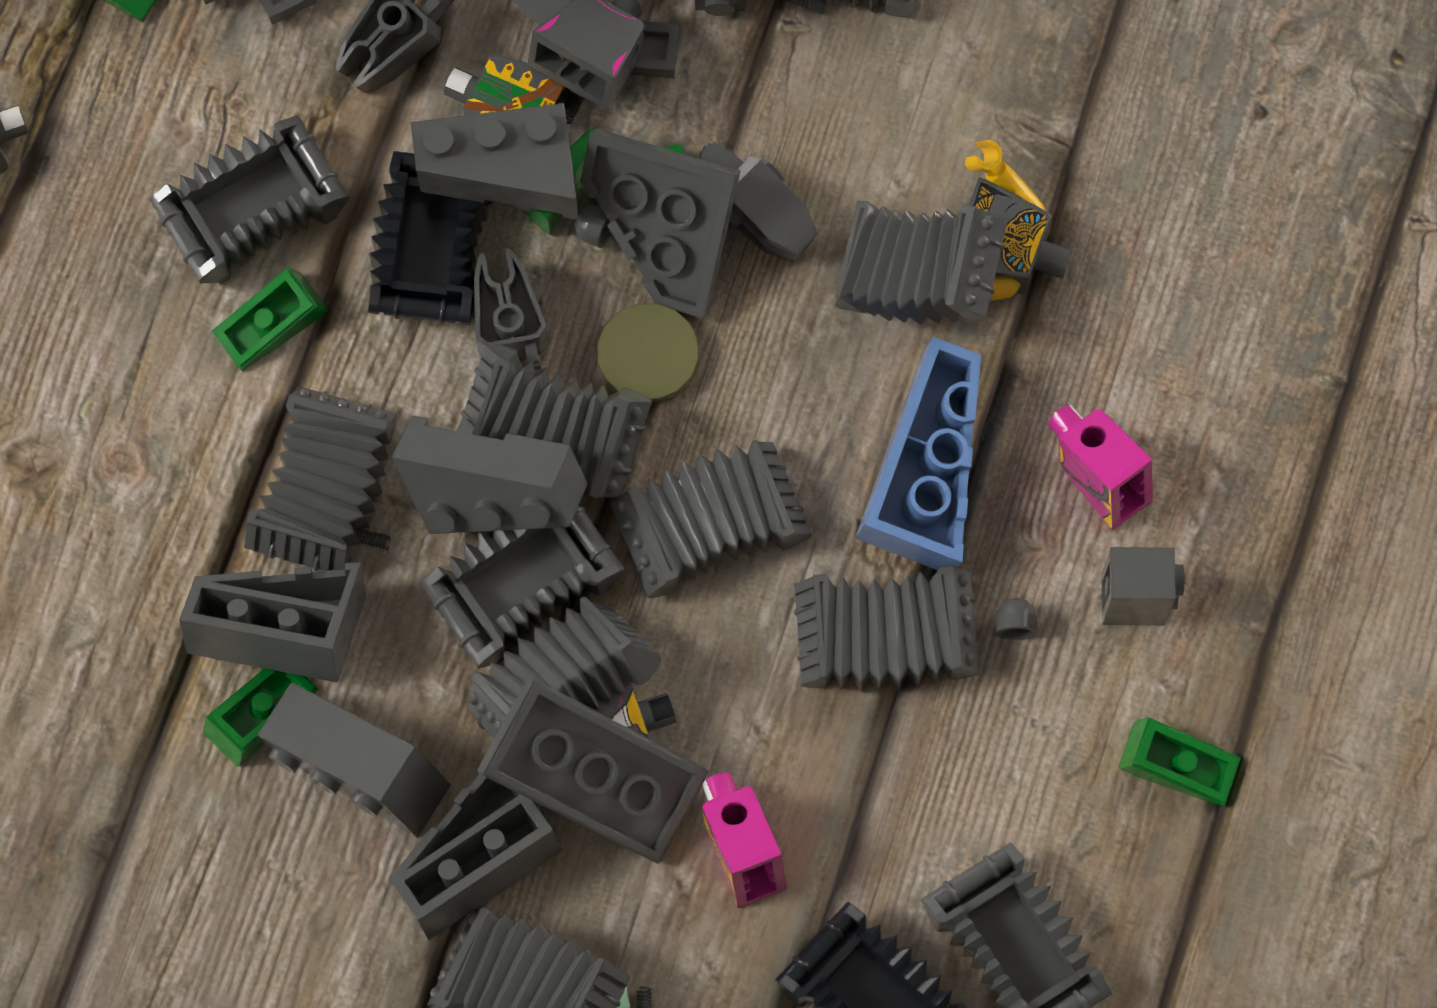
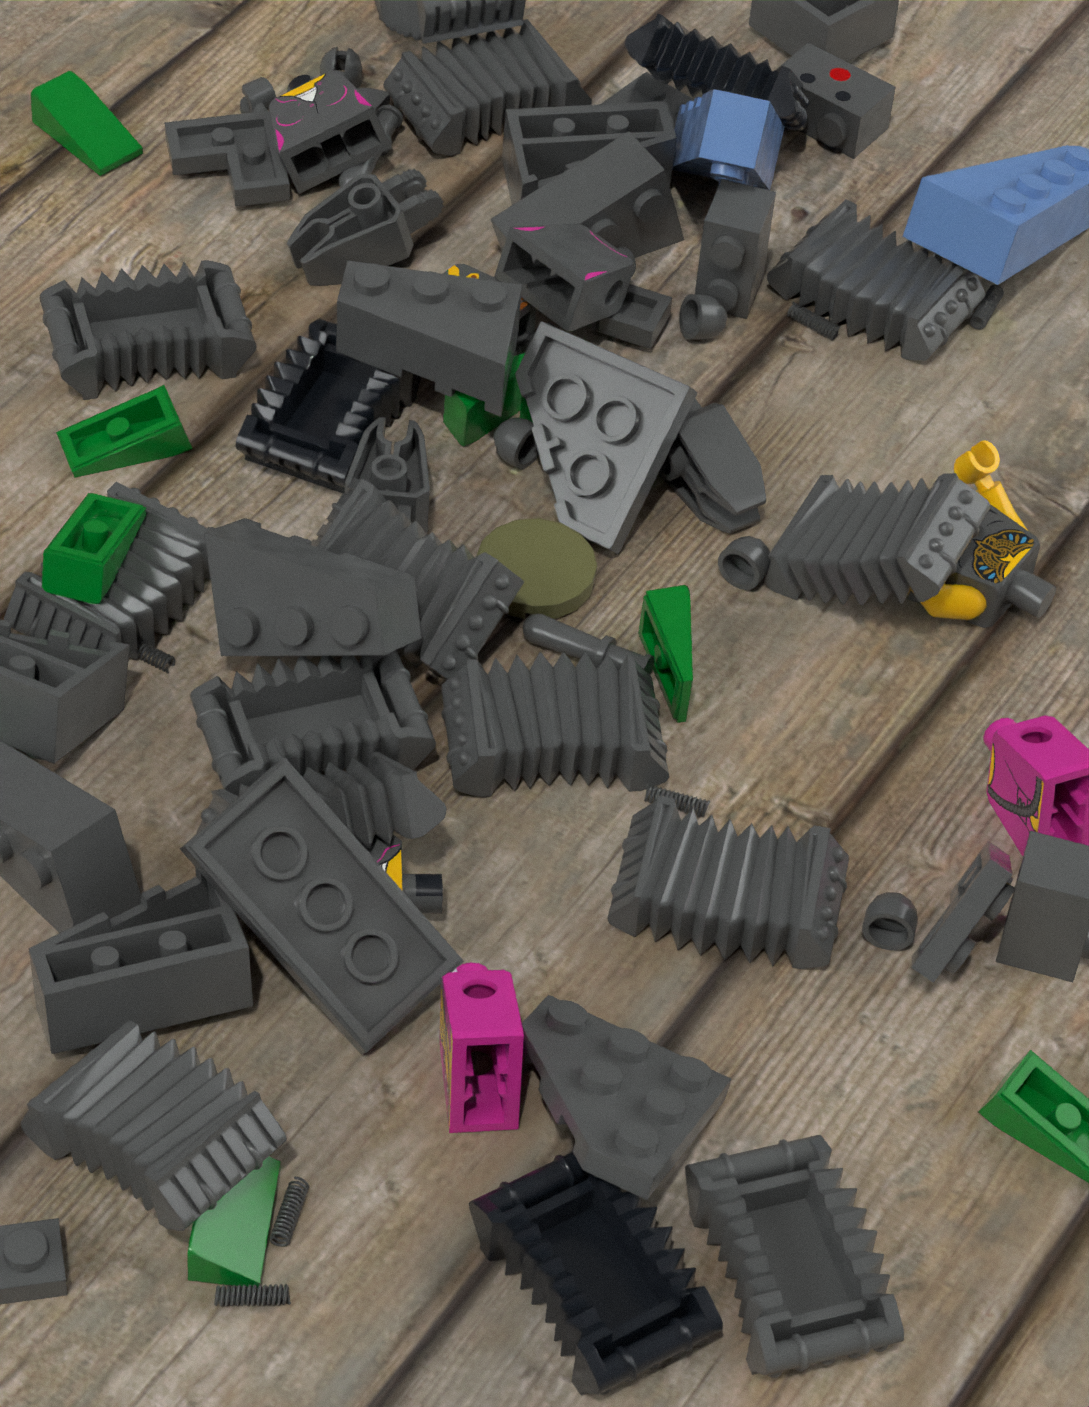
camera: 10 degrees right, 25 degrees down
medium blue wedge [855,336,981,570] -> none
none -> green slope [42,493,147,604]
none -> dark grey piece [522,614,654,675]
none -> dark grey plate [522,995,732,1200]
none -> green slope [638,585,693,723]
none -> dark grey leg [644,784,711,818]
none -> dark grey hinge [679,294,728,340]
none -> dark grey hinge [718,536,771,590]
none -> dark grey plate [911,841,1015,983]

